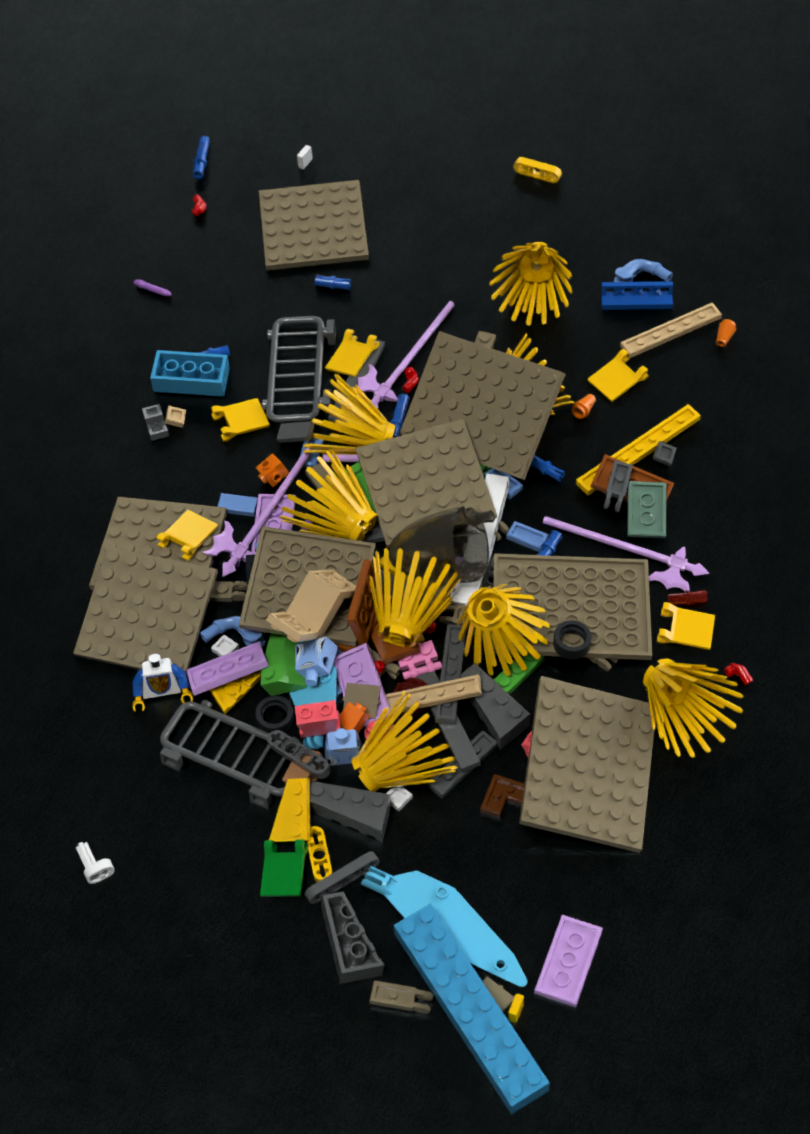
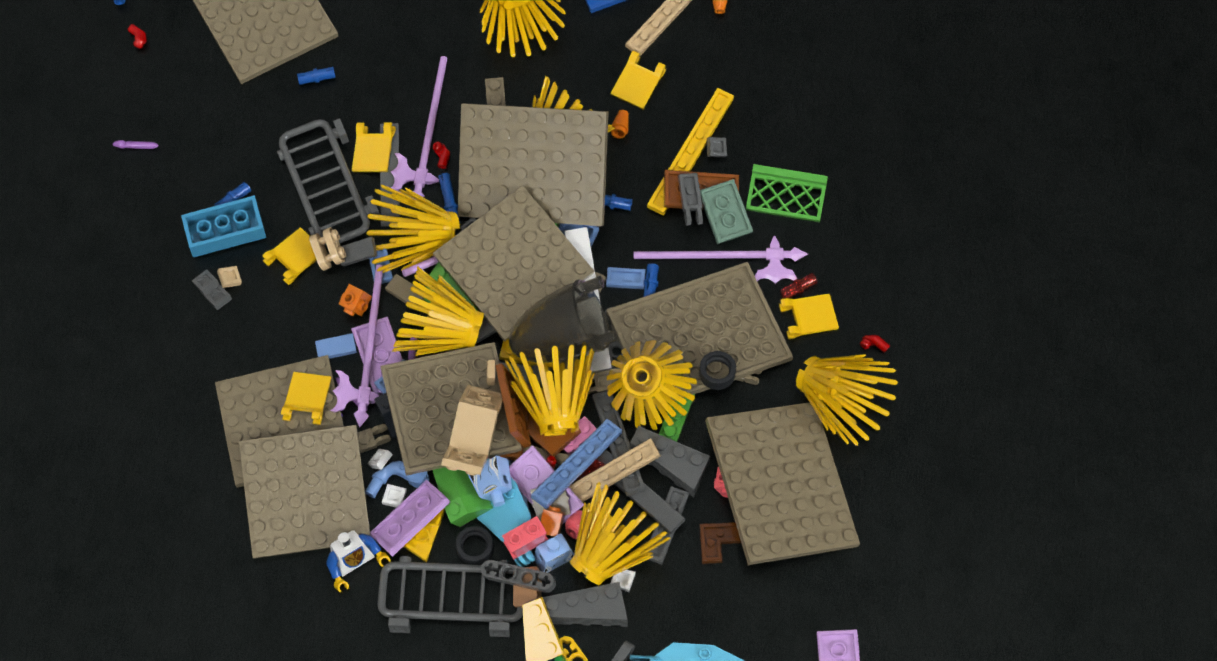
camera: 25 degrees left, 10 degrees up
none -> tan brick [309,227,346,271]
none -> white tile [368,449,393,470]
none -> tan tile [487,360,495,386]
none -> medium blue tile [531,419,622,509]
none -> bright green fence [746,164,828,222]

